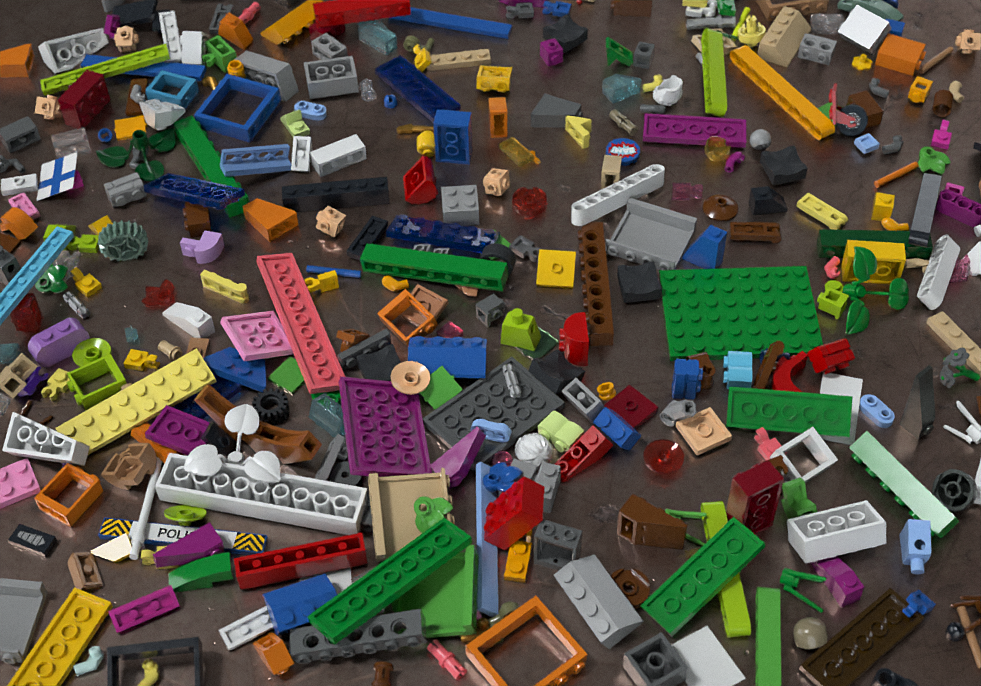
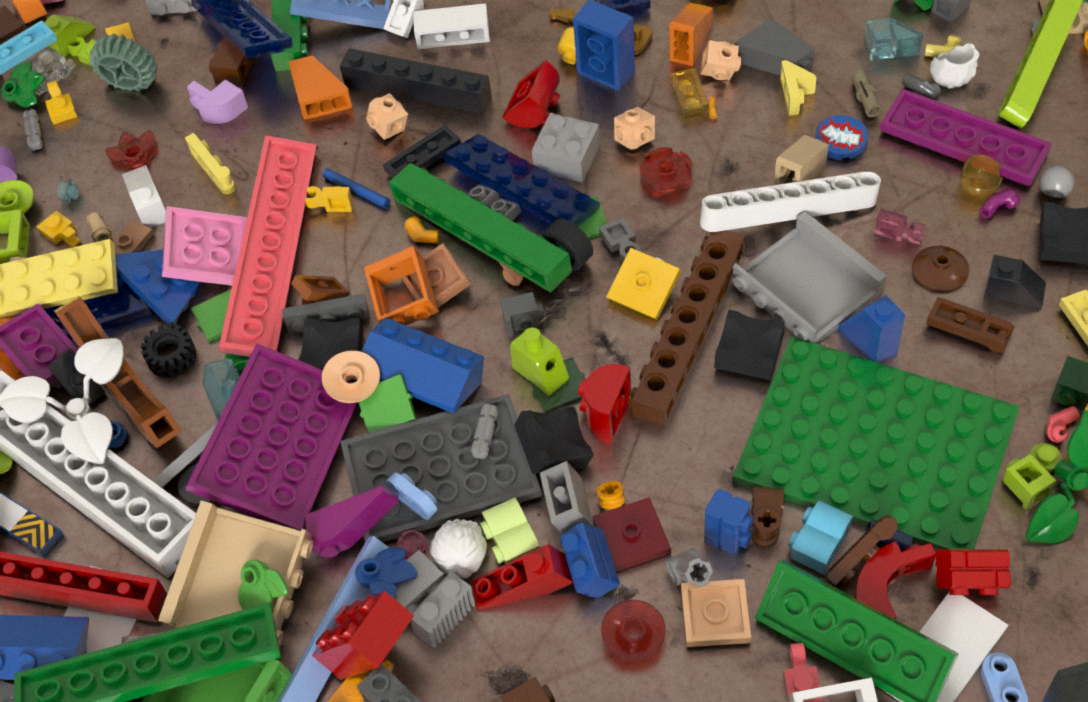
camera: 30 degrees right, 5 degrees up
clear pink plate [436,321,463,338] -> none
none -> light nougat brick [700,40,741,80]

